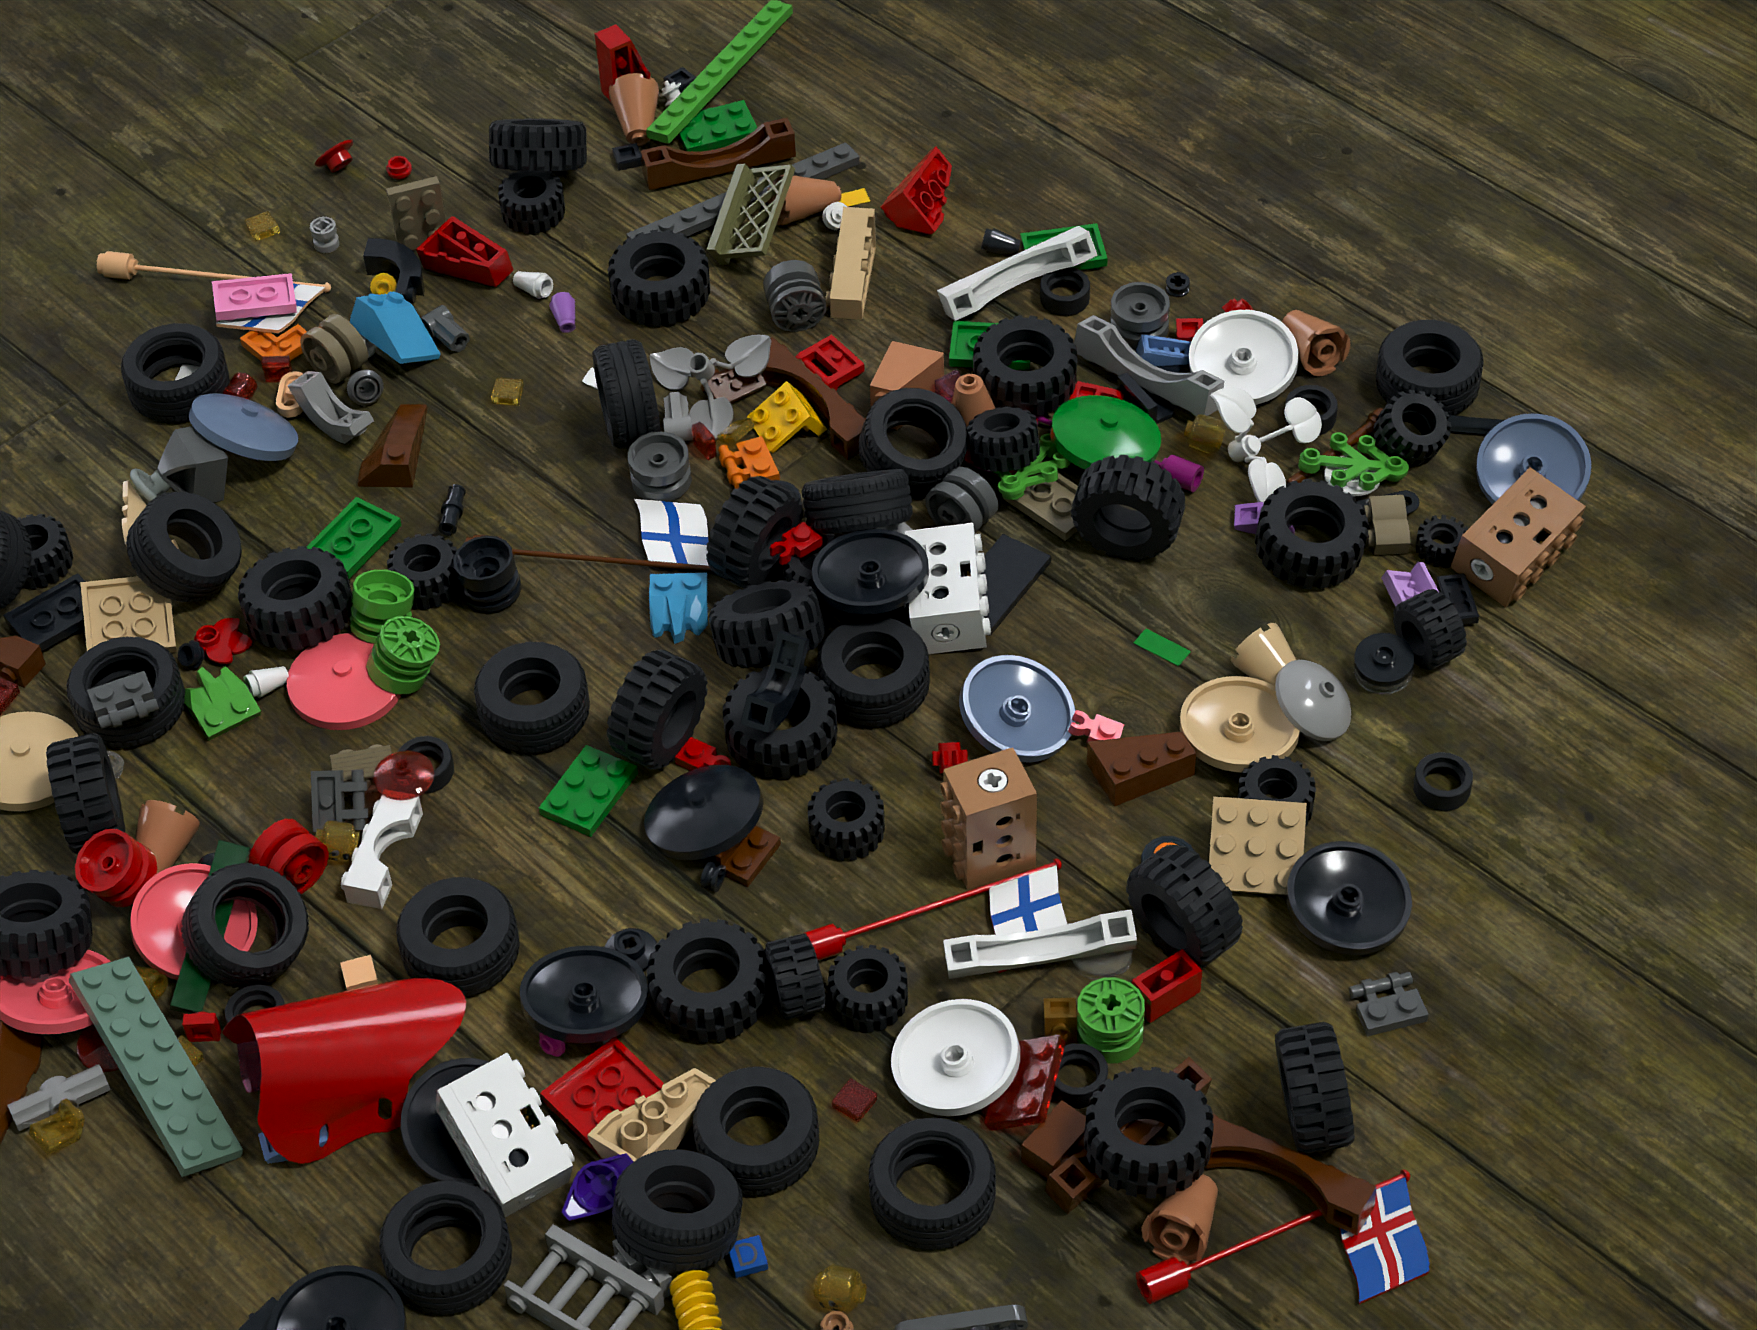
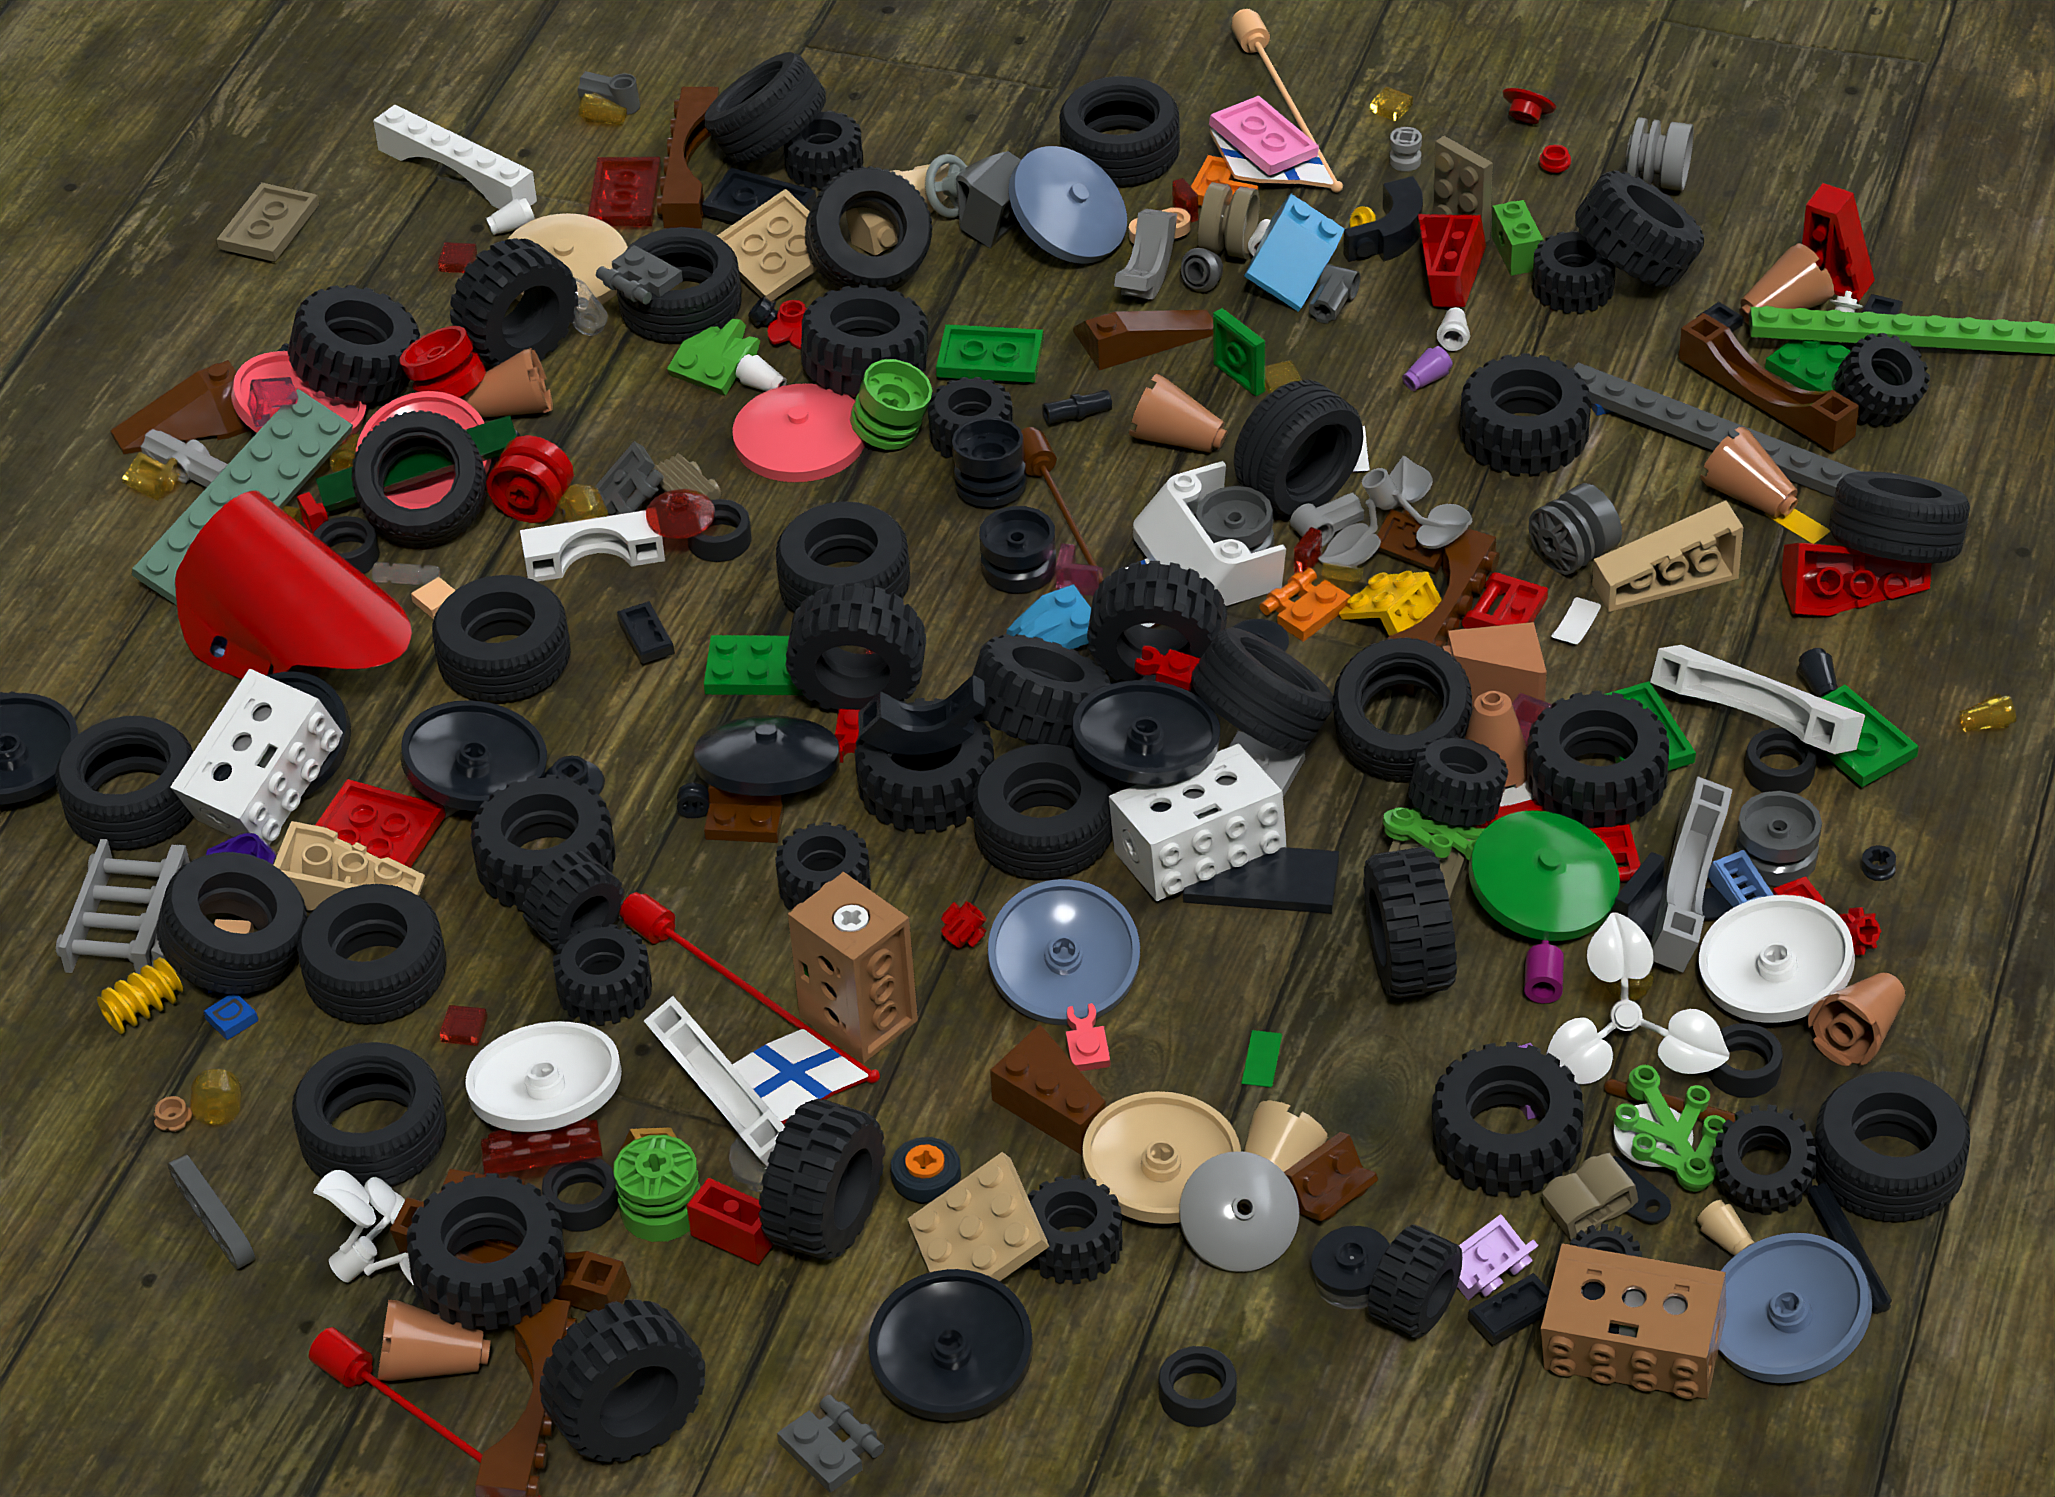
camera: 65 degrees right, 5 degrees down
clear red wheel [222,372,258,400] -> none
bright green wheel [366,616,440,694] -> none
olive fence [706,164,795,265] -> none
white wheel [822,202,847,230] -> none
dark grey wheel [925,467,998,533] -> none
none -> clear pink panel [247,377,298,427]
none -> white plant [313,1170,440,1315]
none -> clear axle [372,562,440,585]
none -> black plate [617,601,675,664]
none -> black wheel [979,506,1057,593]
none -> clear pink panel [1056,543,1103,596]
none -> nougat cone [1129,374,1227,453]
none -> white windscreen [1133,461,1286,606]
none -> green plate [1213,308,1265,397]
none -> reddish brown bracket [1284,1132,1378,1221]
none -> bright green brick [1491,200,1543,276]
none -> white sticker [1551,597,1601,644]
none -> light grey wheel [1626,117,1694,192]
none -> tan cone [1697,1200,1755,1256]
none -> black tyre [1829,471,1970,563]
none -> black tyre [1834,333,1930,427]
none -> clear yellow cone [1959,693,2016,732]

